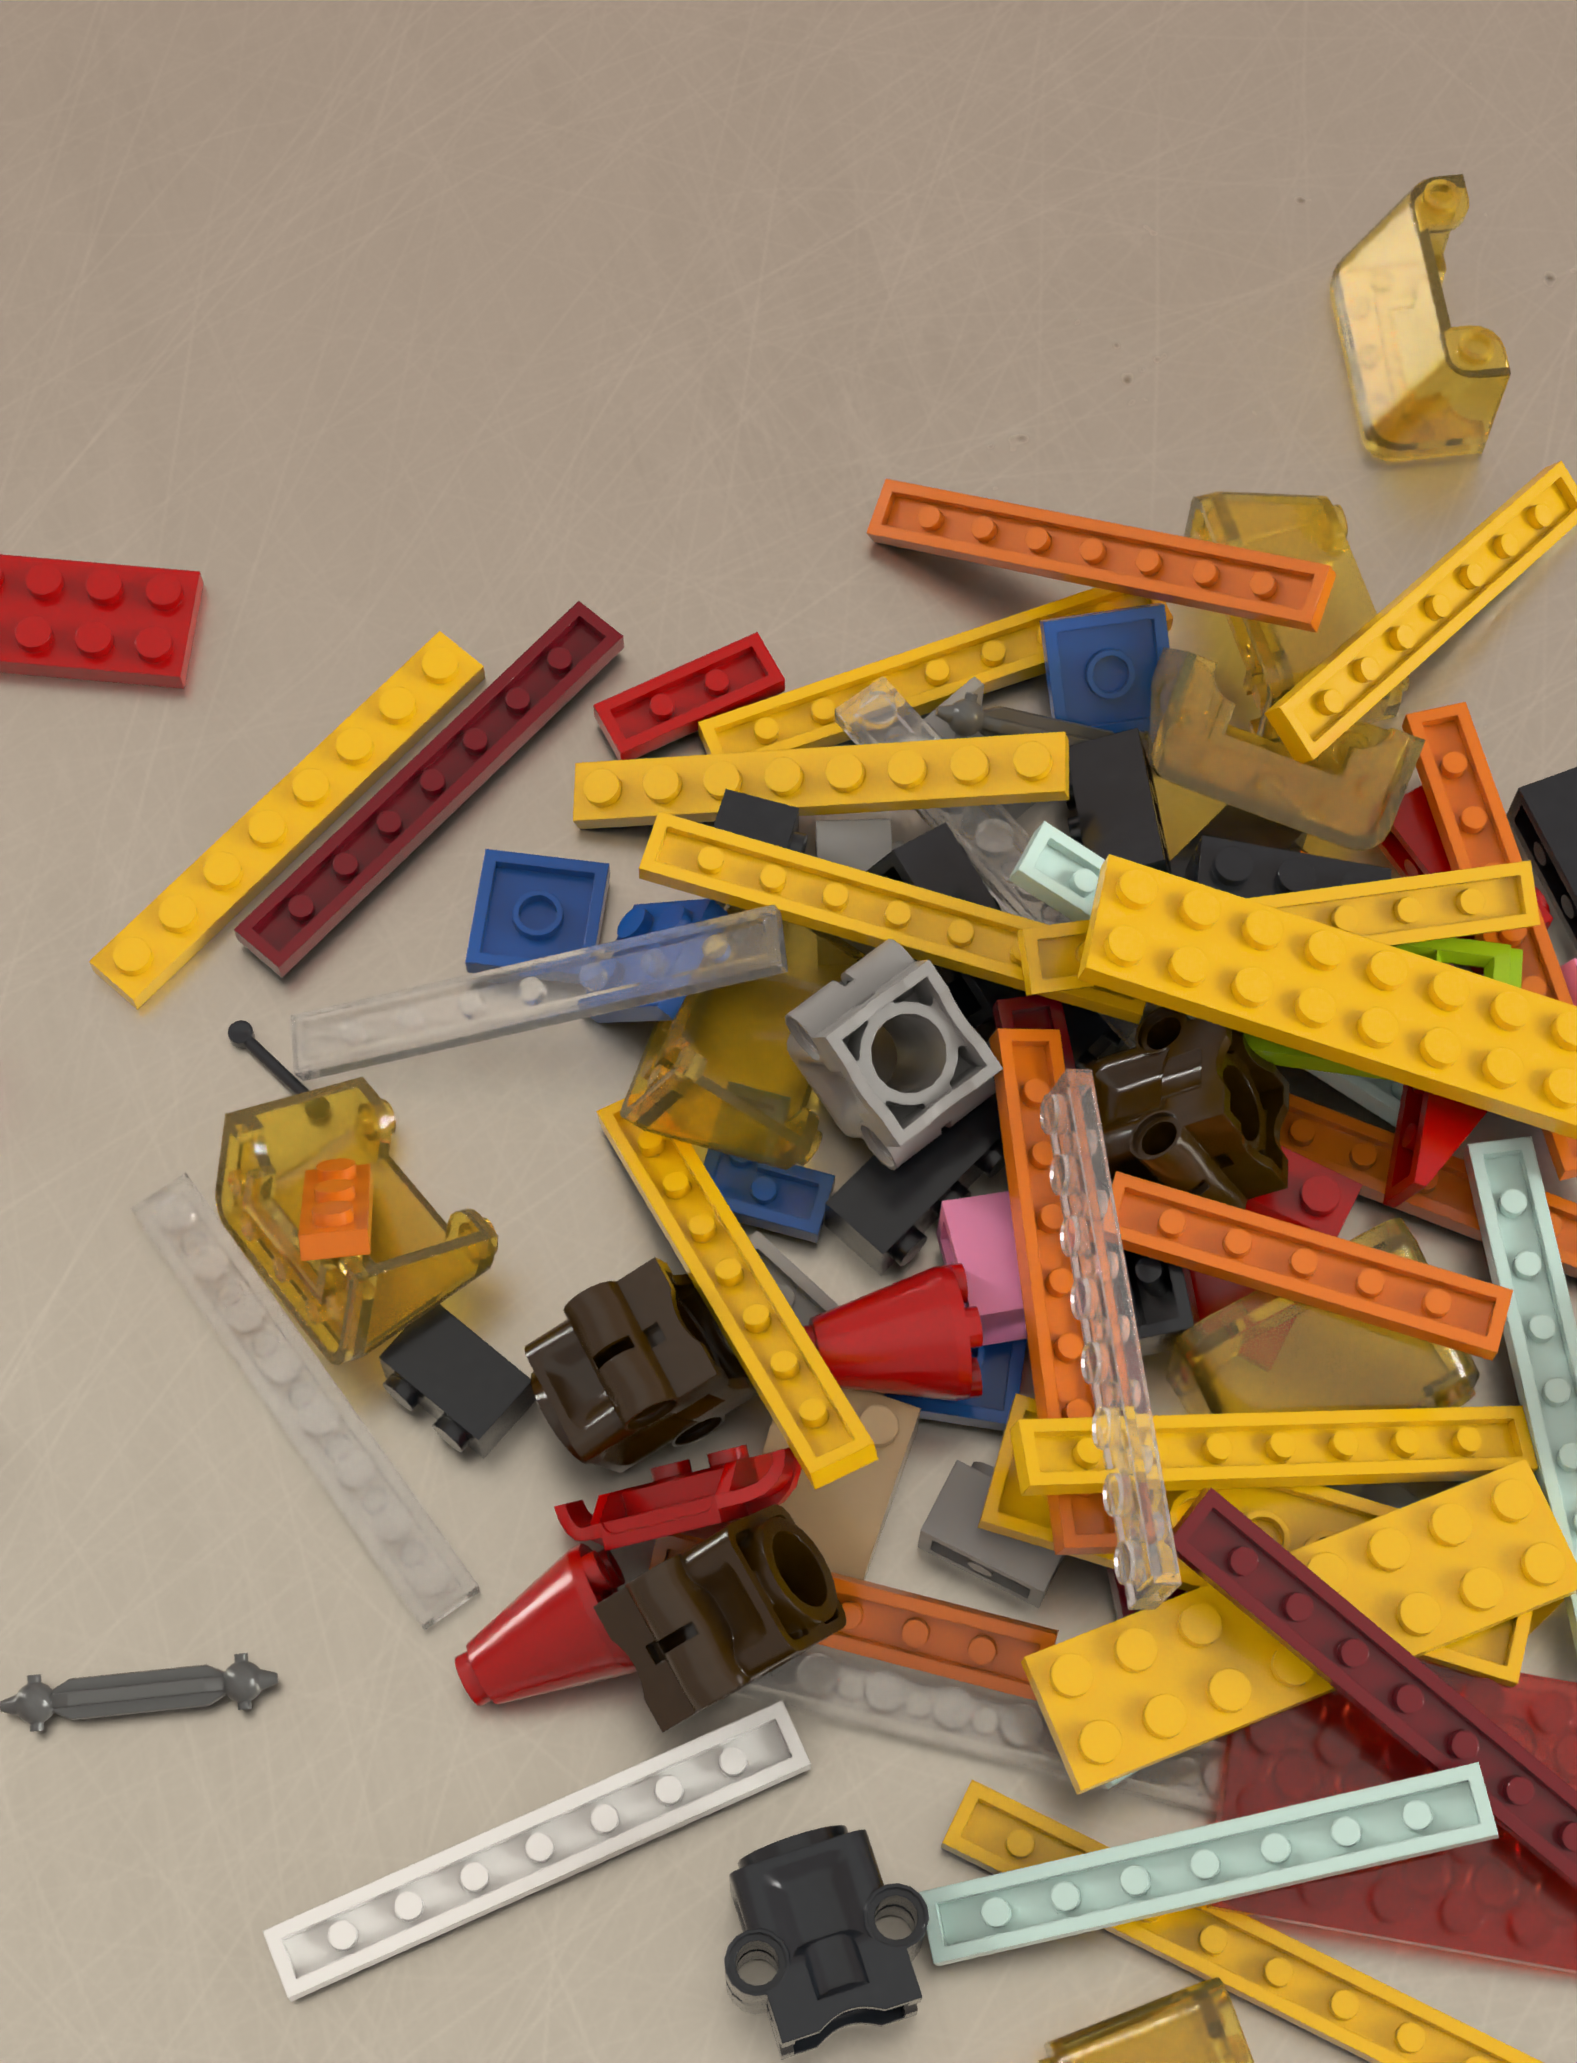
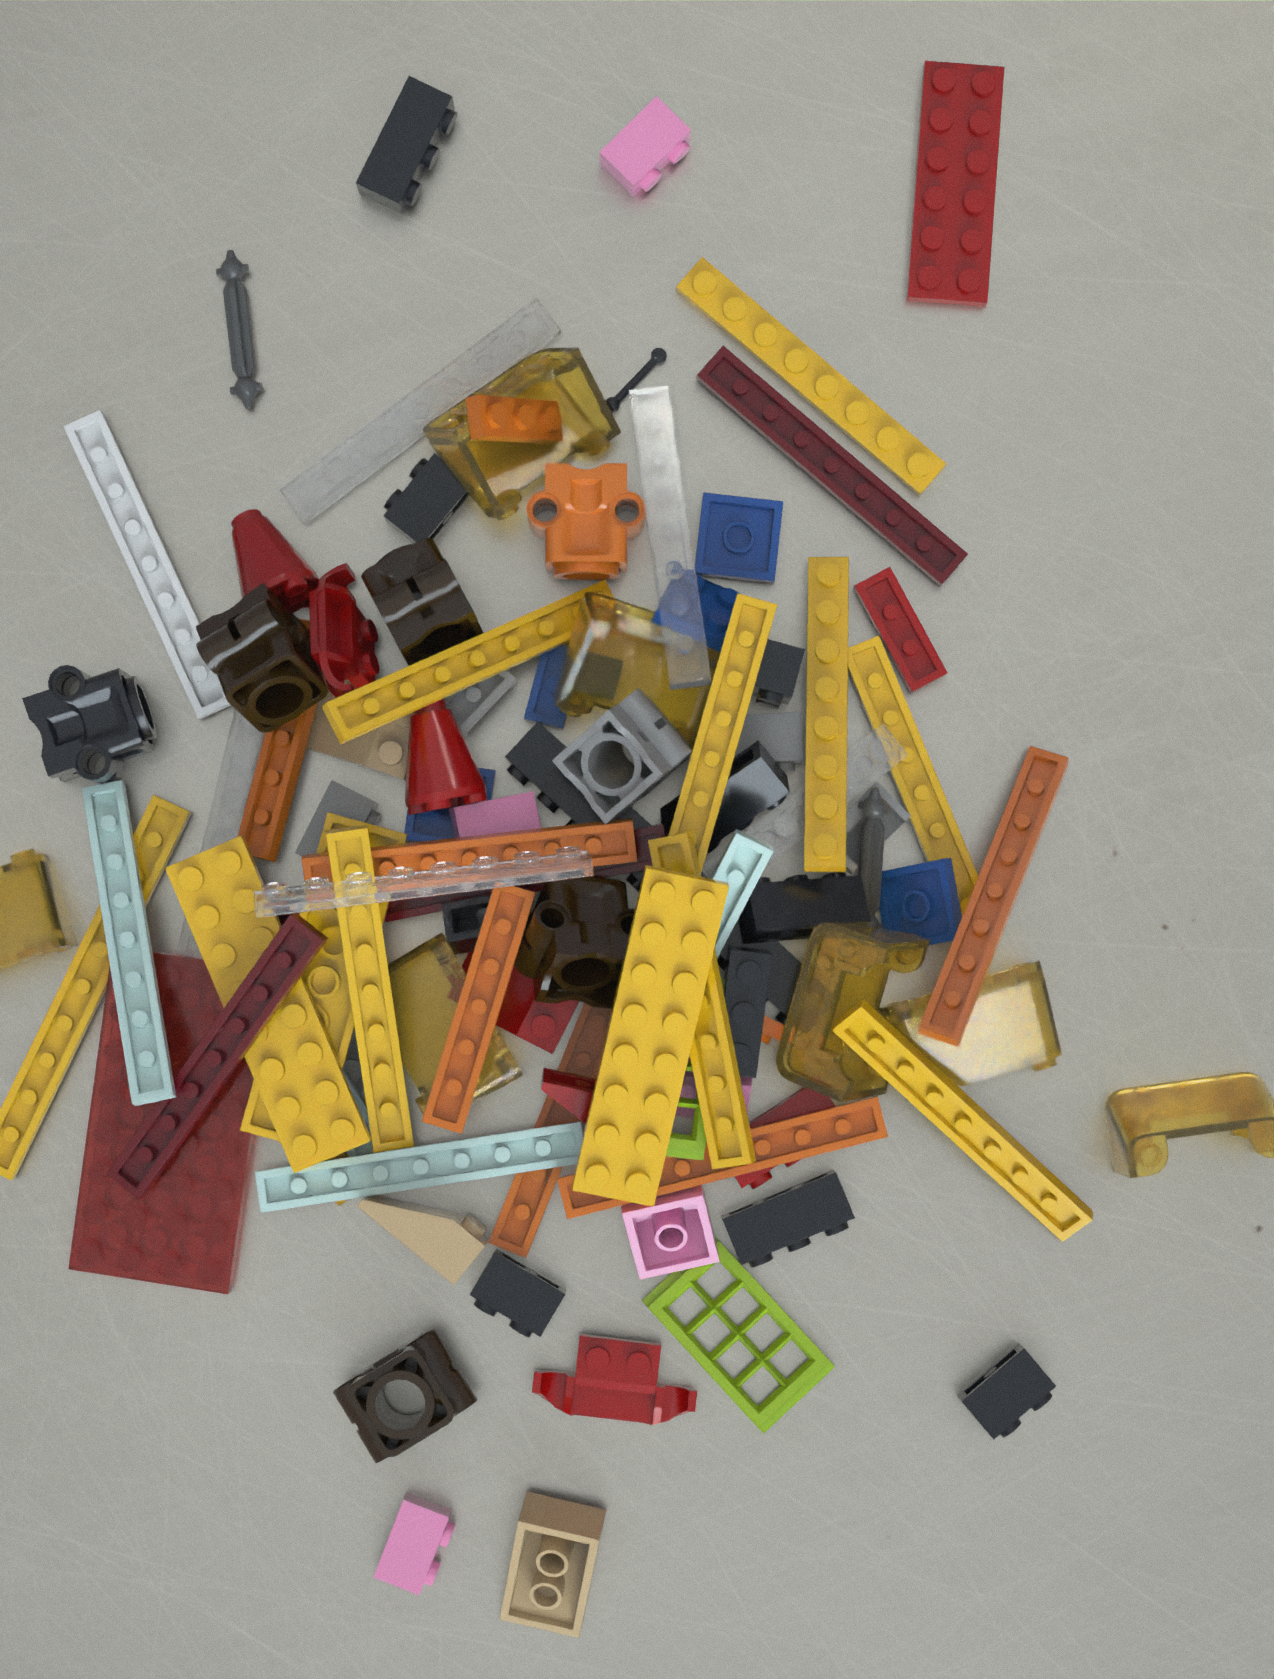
camera: 85 degrees right, 20 degrees up
none -> orange piece [526,463,646,581]

